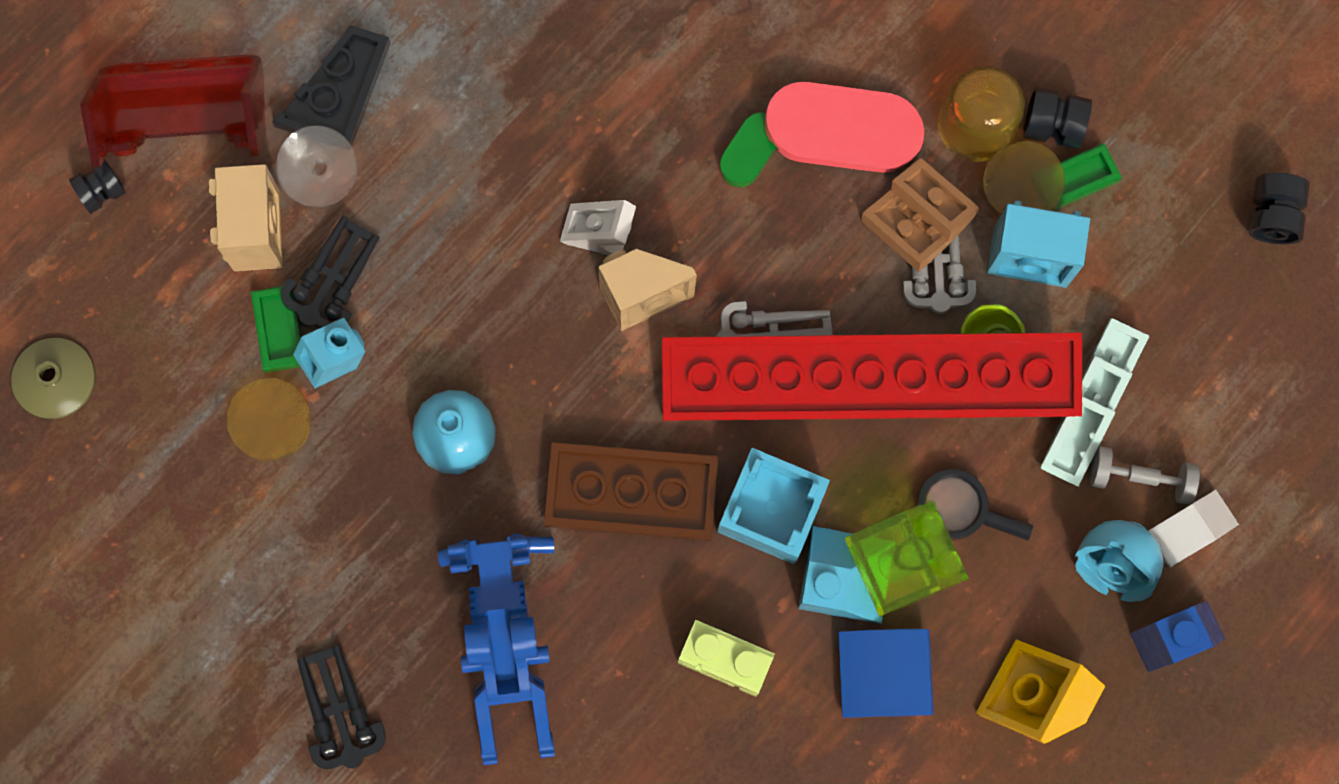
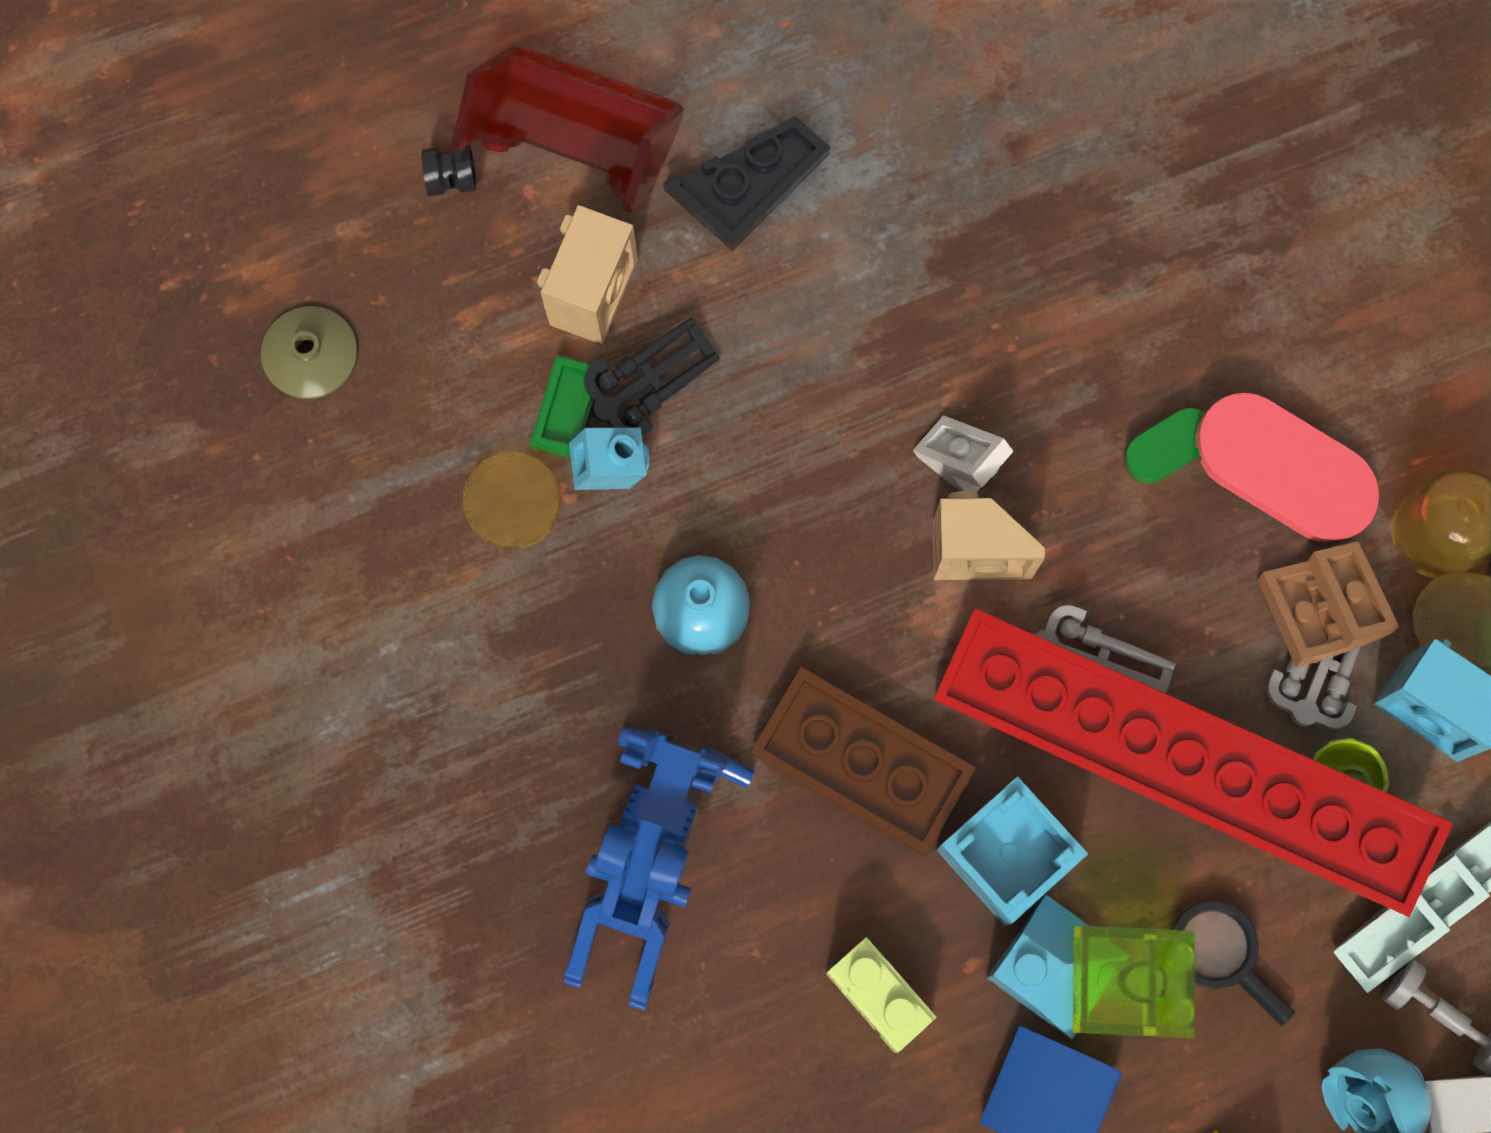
camera: 30 degrees right, 0 degrees up
clear dish [276,126,358,208] -> none
black piece [297,645,386,769] -> none

